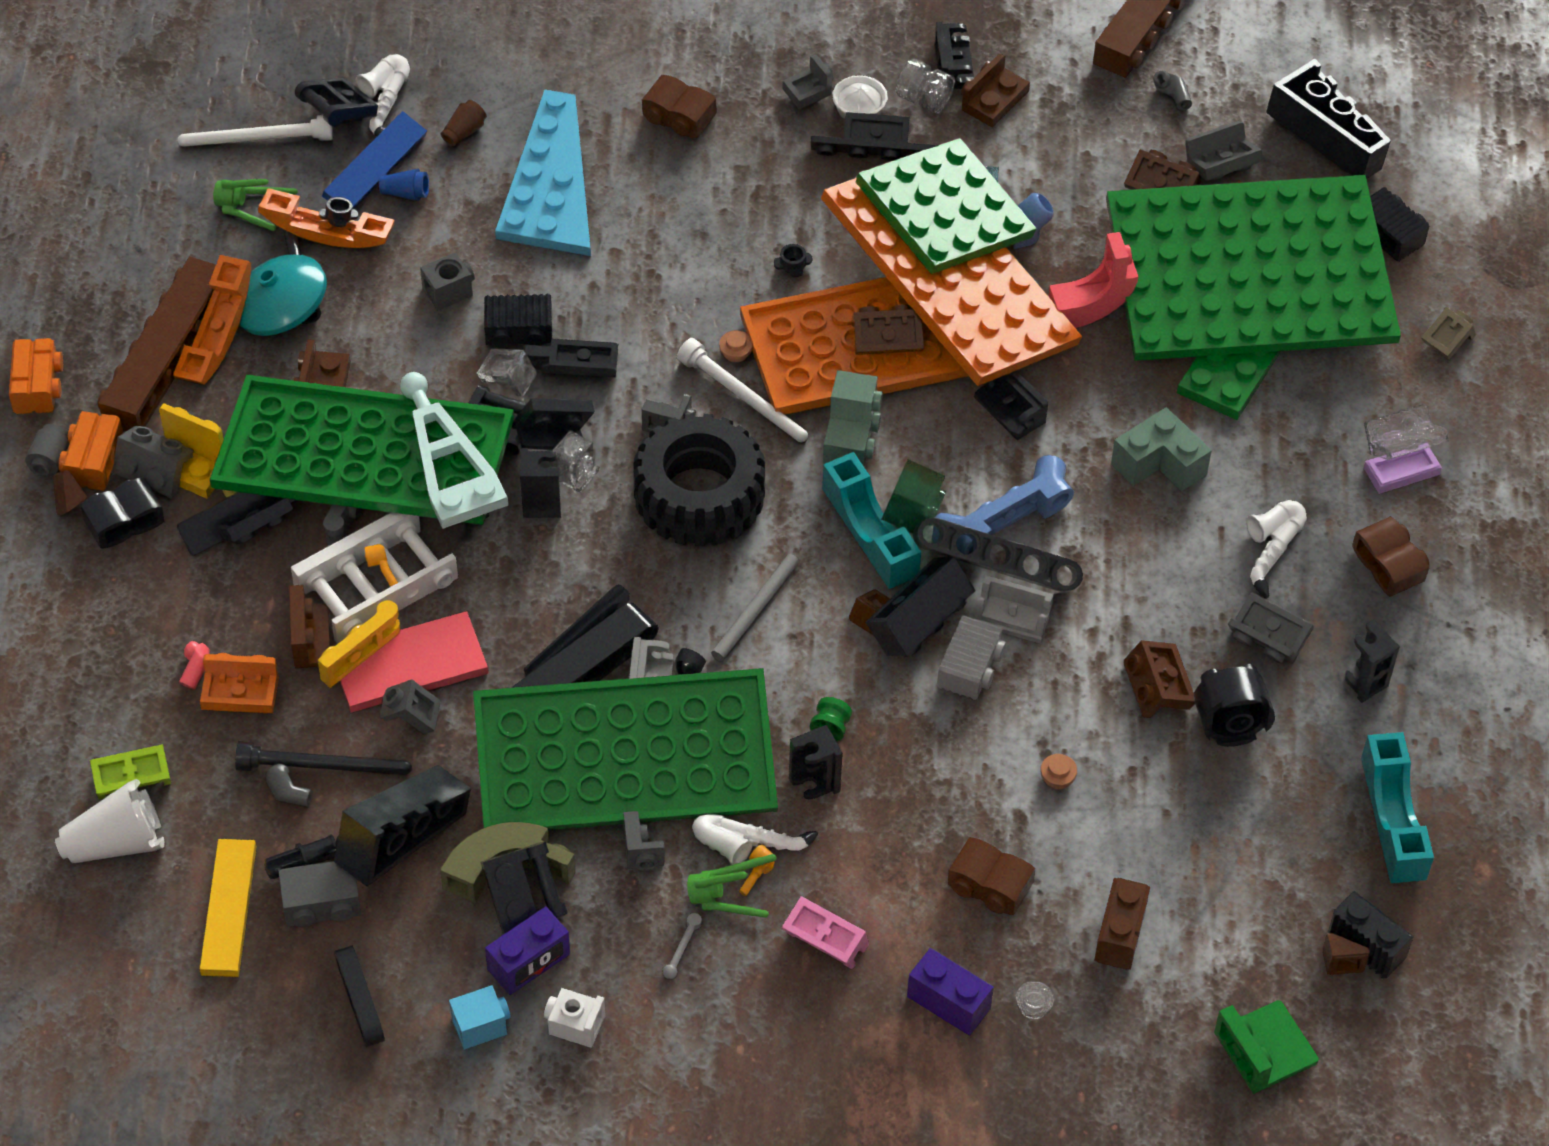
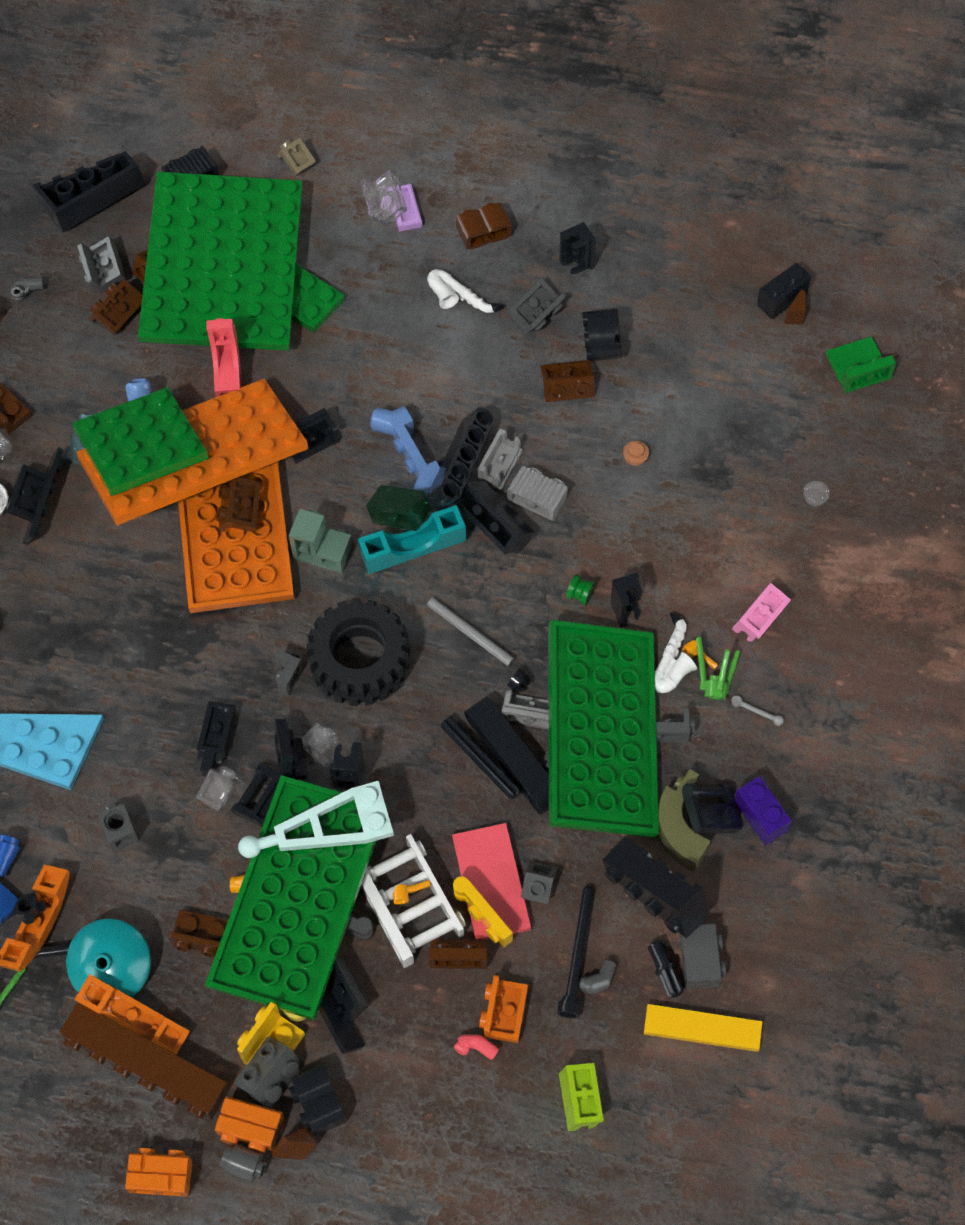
camera: 80 degrees left, 10 degrees up
white cone [55,779,165,863] -> none
black beam [334,945,385,1047] -> none
medium azure brick [449,985,511,1050] -> none
black brick [484,293,553,348] -> none
white brick [544,988,605,1048] -> none
white piece [677,338,808,442] -> none
nougat plate [719,330,752,362] -> none
black plate [774,244,813,277] -> none
reddish brown slope [849,589,890,635] -> none
dark purple brick [907,948,994,1036] -> none
reddish brown brick [948,837,1035,915] -> none
reddish brown brick [1094,878,1150,970] -> none
sand green brick [1111,407,1212,492] -> none
teal arch [1361,732,1434,883] -> none

